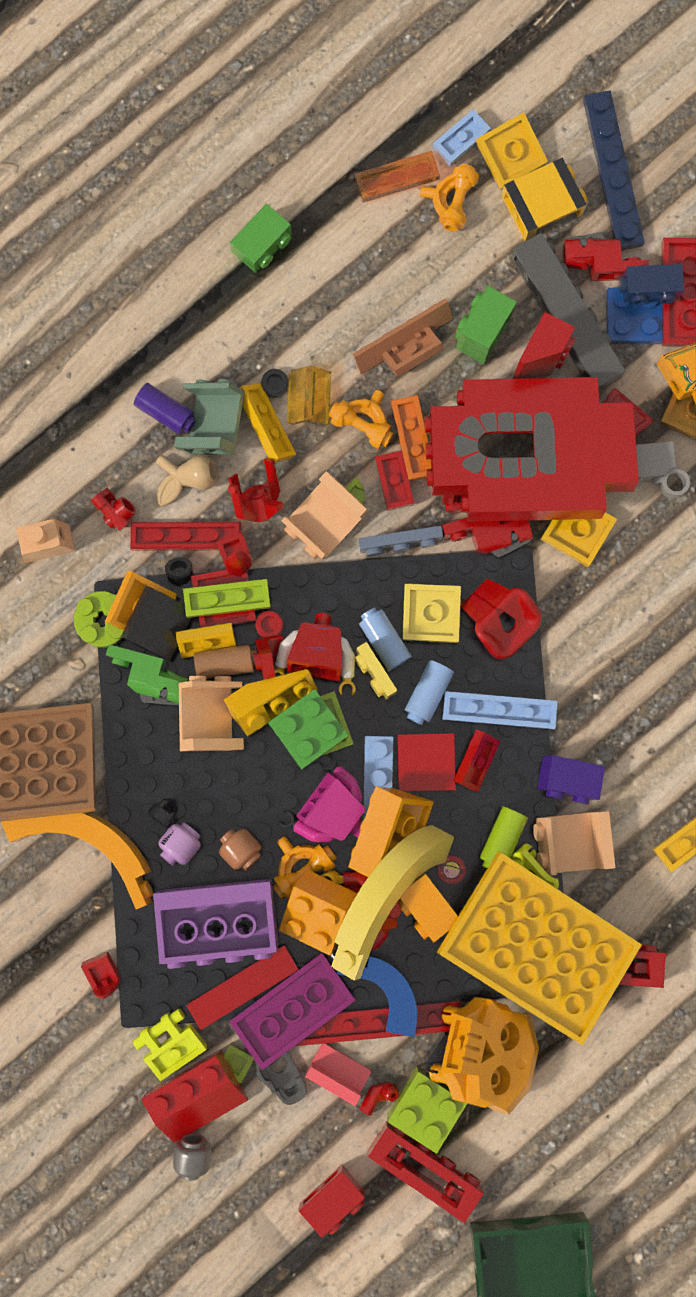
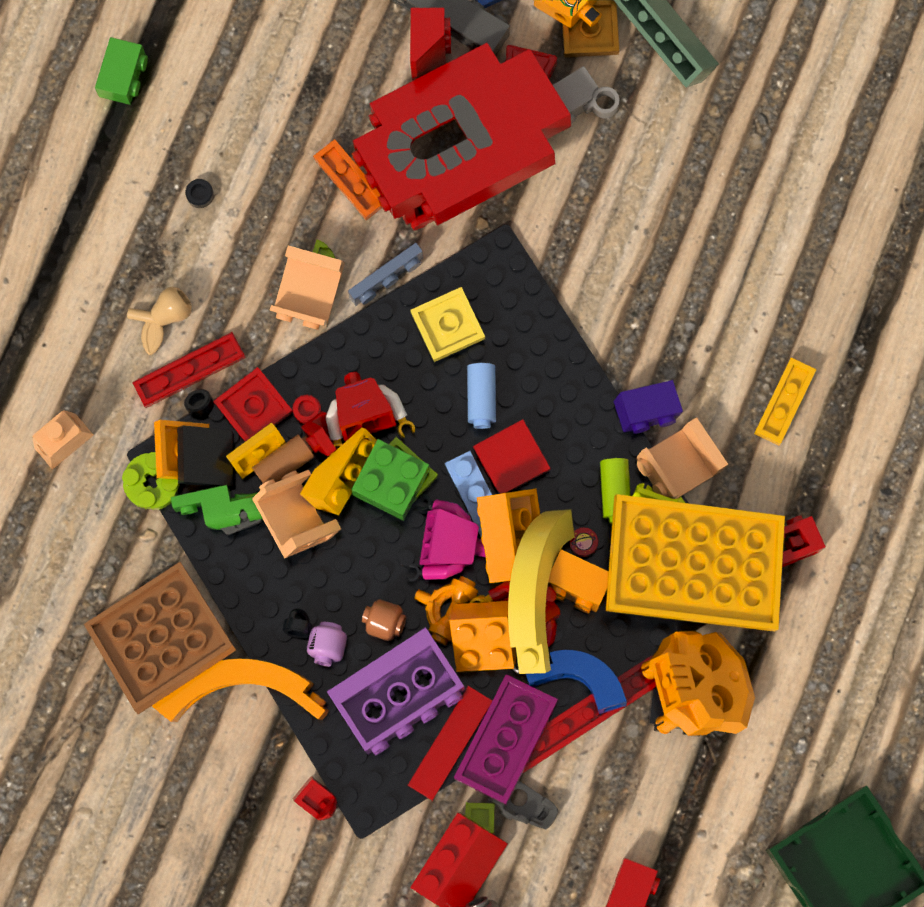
camera: 25 degrees left, 5 degrees down
red plate [90,488,136,531] -> none
neon yellow plate [132,1009,207,1081] -> none
dark purple brick [133,383,196,435] -> none
sand green panel [174,379,245,455] -> none
lime plate [183,579,271,618] -> none
red plate [216,532,253,575] -> none
red piece [228,458,284,522] -> none
yellow plate [240,383,297,463] -> none
clear yellow panel [287,365,331,426] -> none
coral panel [305,1043,371,1106] -> none
light orange piece [328,390,394,450] -> none
nougat bracket [352,298,453,377] -> none
light yellow plate [355,642,397,700] -> none
light blue brick [359,608,412,671] -> none
red arm [359,1082,399,1116] -> none
red brick [368,1121,484,1224] -> none
red plate [375,450,414,511] -> none
lime brick [387,1066,467,1154] -> none
red plate [442,518,533,558] -> none
light blue plate [442,691,557,729] -> none
red plate [454,729,501,793] -> none
bright green brick [455,286,517,365] -> none
red piece [460,579,542,659] -> none
yellow plate [540,512,617,567] -> none

